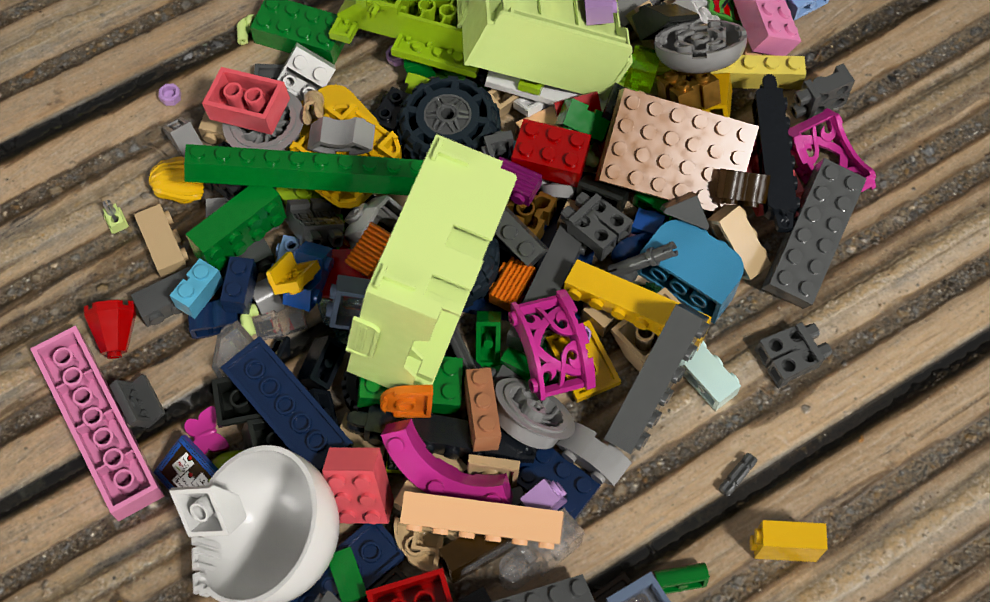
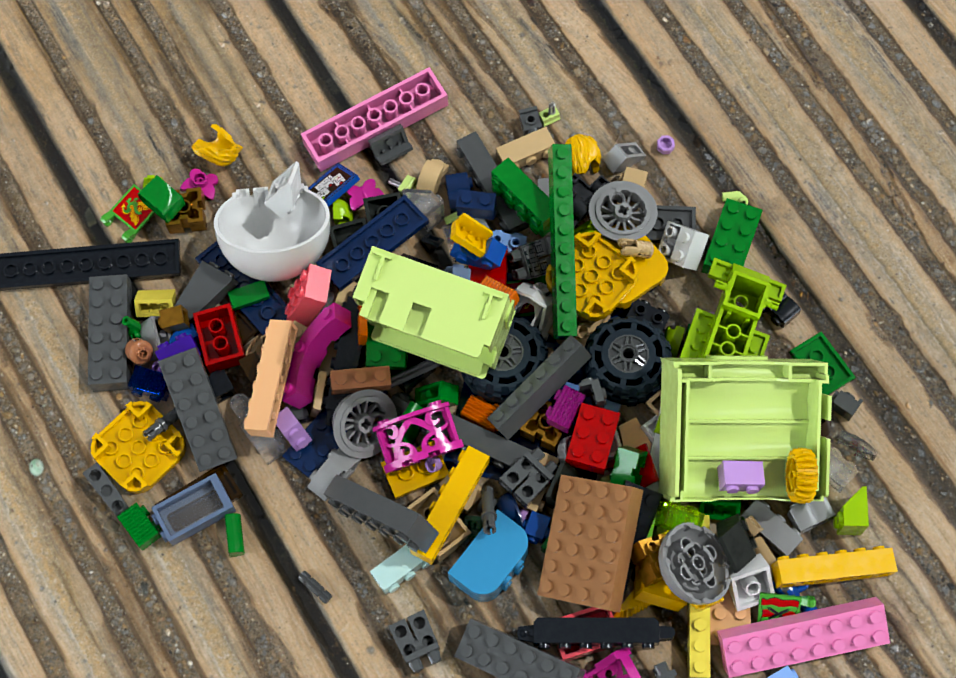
camera: 95 degrees right, 5 degrees up
red cone [84,300,137,359] -> none
medium azure piece [169,258,224,319] -> none
coral brick [202,67,290,135] -> none
light grey brick [307,116,375,155] -> none
dark grey slope [660,191,709,230] -> none
tan brick [707,204,771,280] -> none
dark brown brick [716,168,771,208] -> none
yellow brick [750,520,827,562] -> none
none -> yellowish green piece [388,175,417,198]
none -> tan brick [415,159,449,198]
none -> dark grey brick [519,106,542,136]

